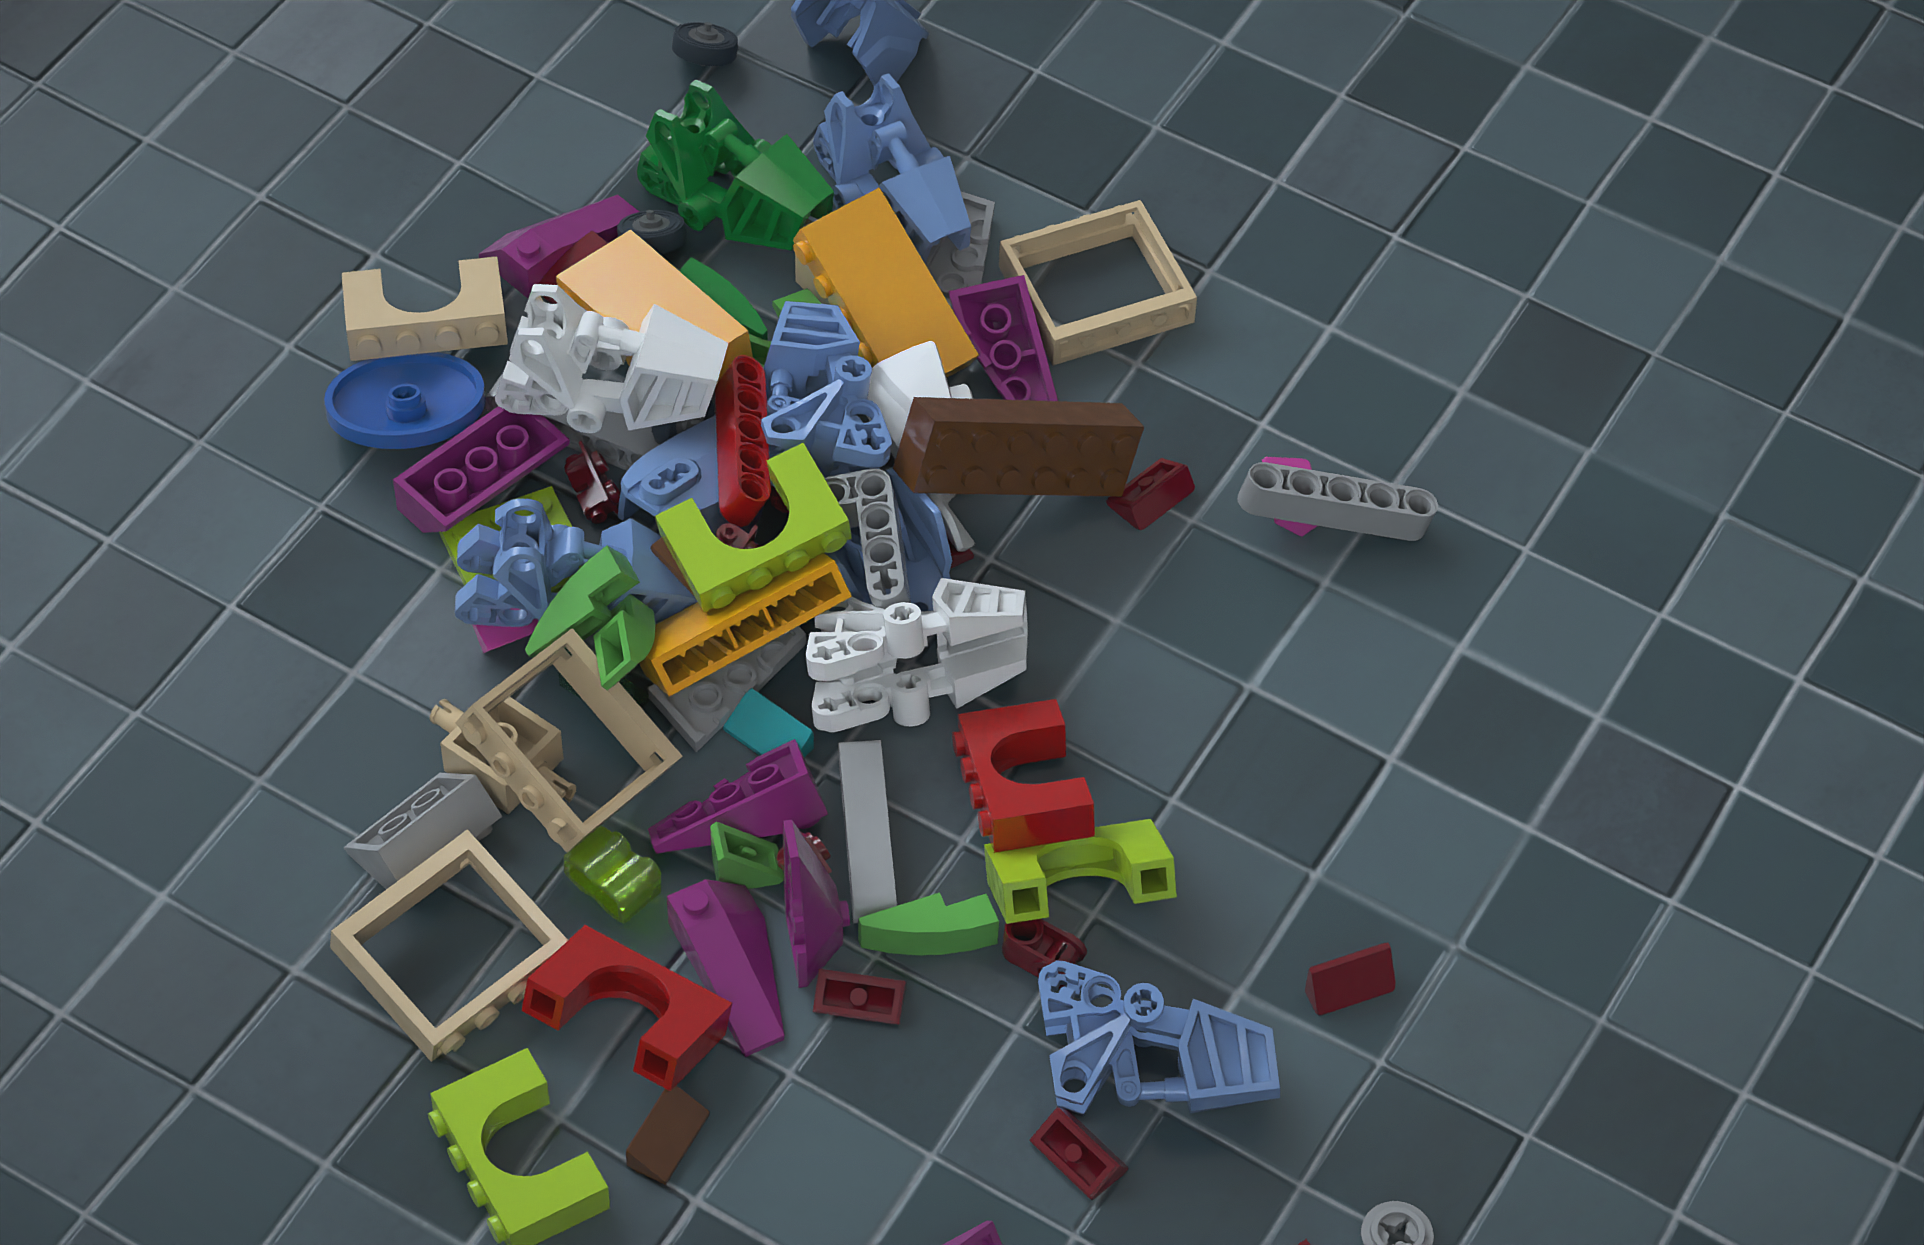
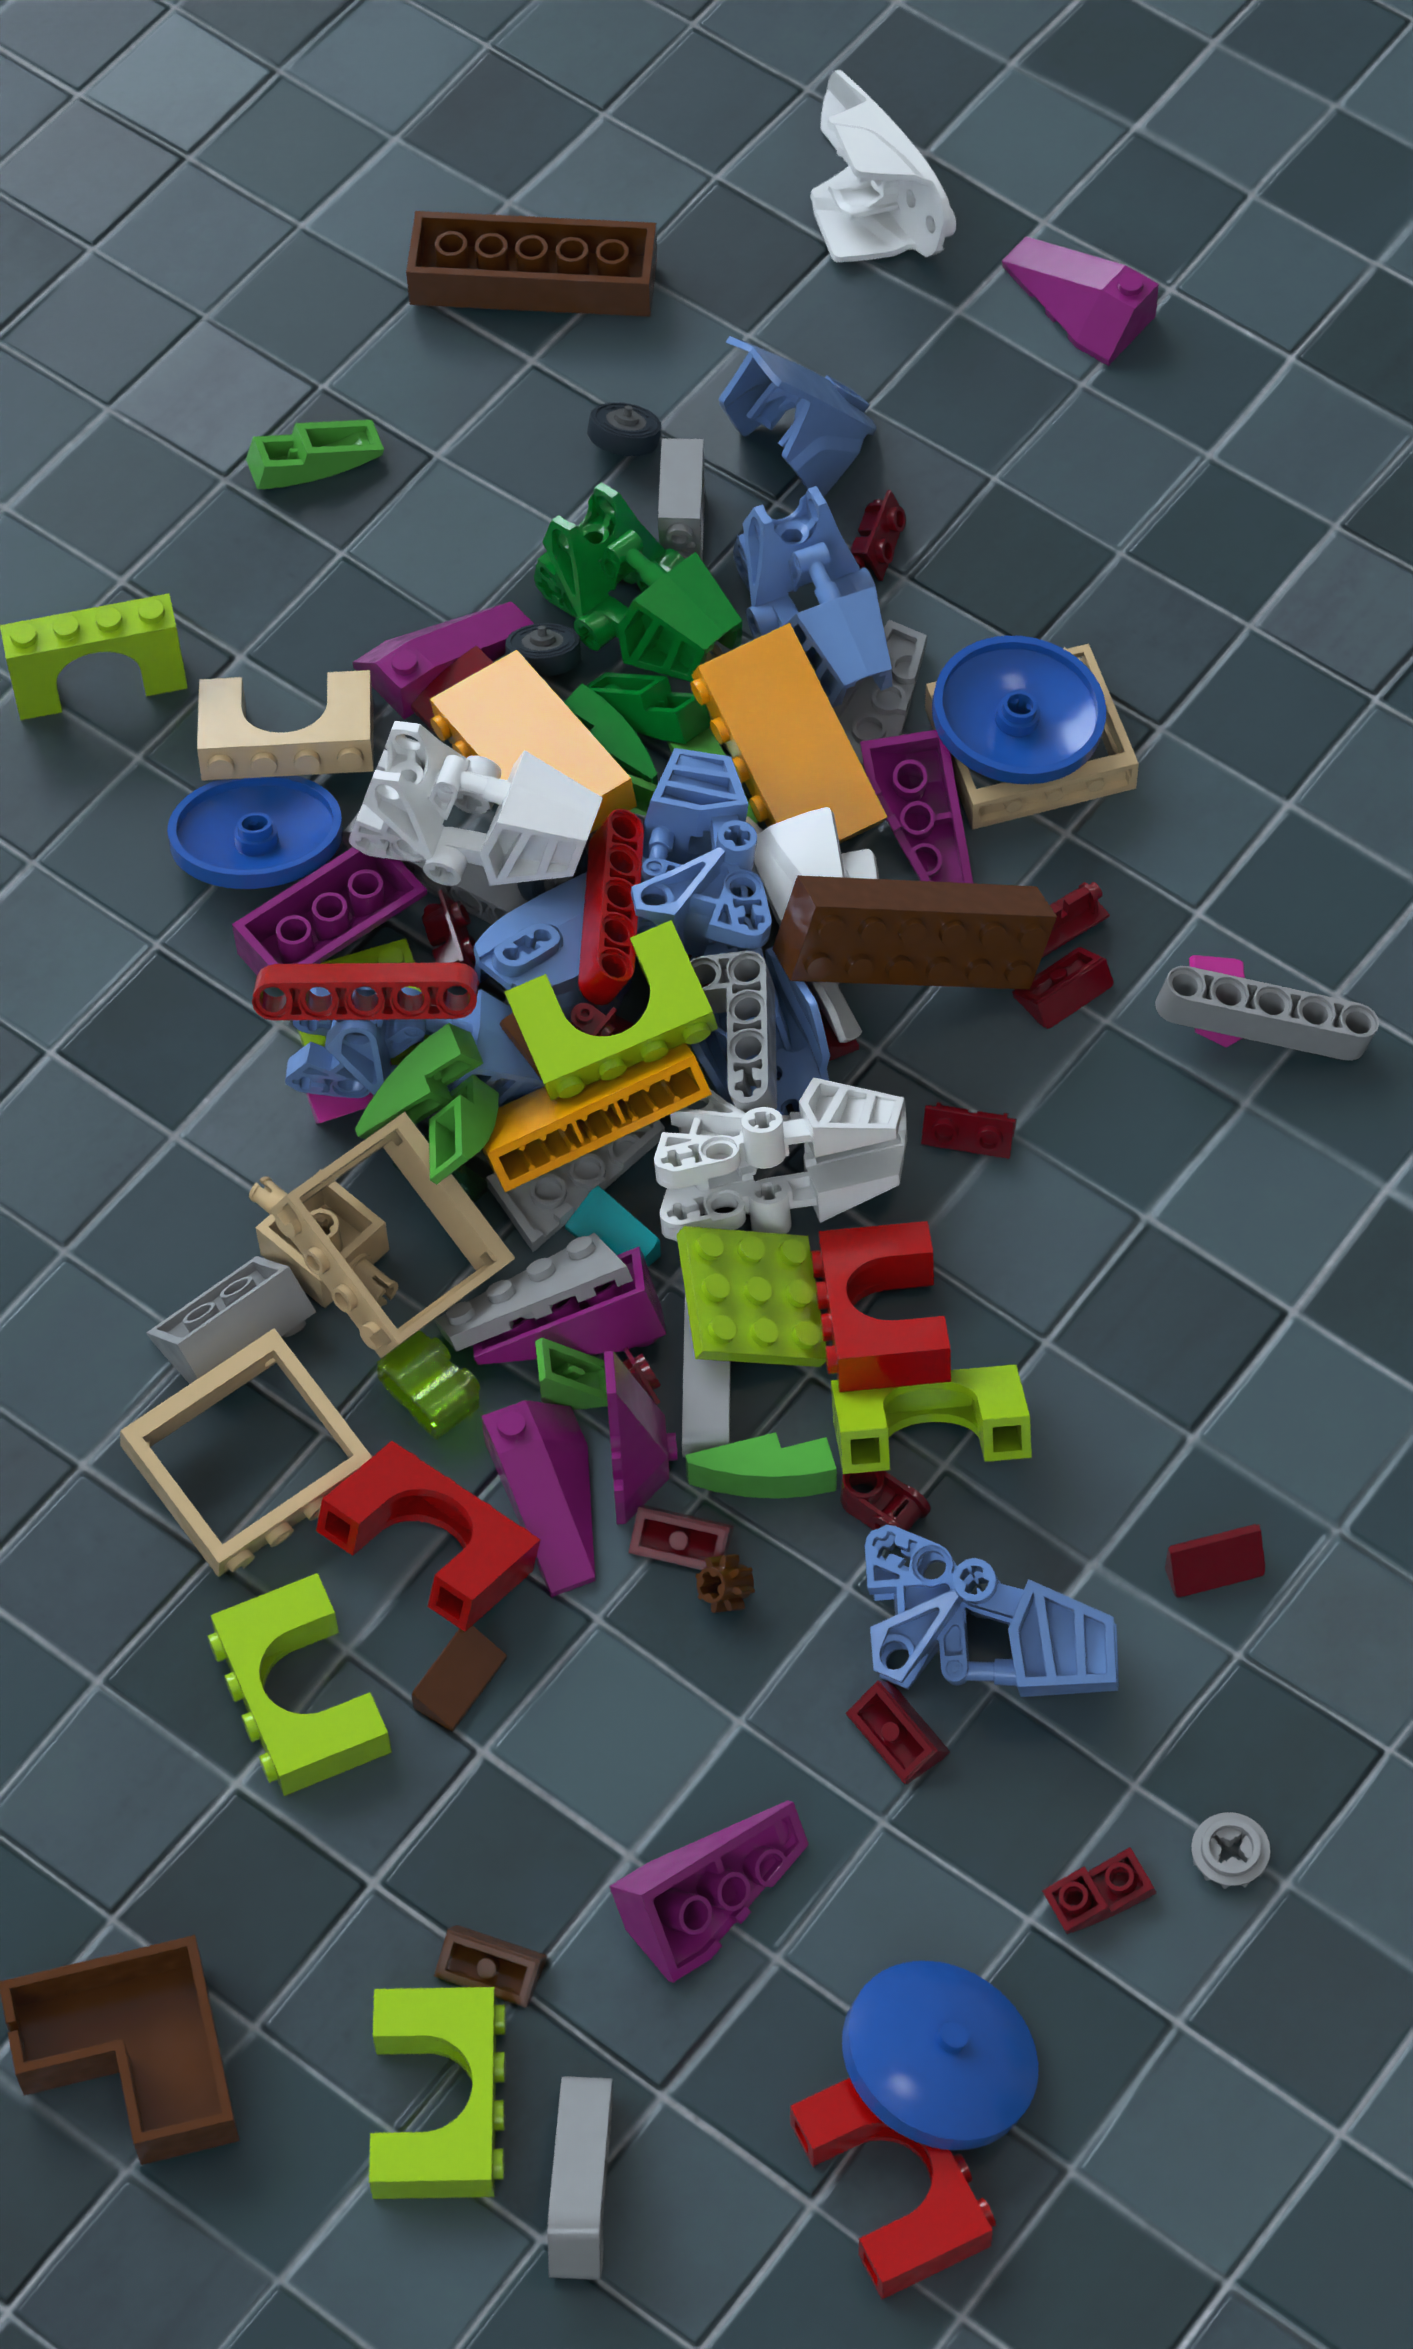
camera: 10 degrees right, 5 degrees up
none -> lime arch [0,593,188,720]
none -> bright green slope [246,420,384,490]
none -> red beam [252,962,479,1021]
none -> light grey wing [435,1233,633,1352]
none -> green slope [586,672,711,744]
none -> light grey window [658,438,705,560]
none -> lime plate [676,1226,826,1367]
none -> reddish brown gear [695,1554,755,1613]
none -> dark red hinge [850,490,906,581]
none -> dark red hinge [921,1102,1017,1159]
none -> blue dish [932,636,1106,784]
none -> dark red hinge [1042,882,1110,958]

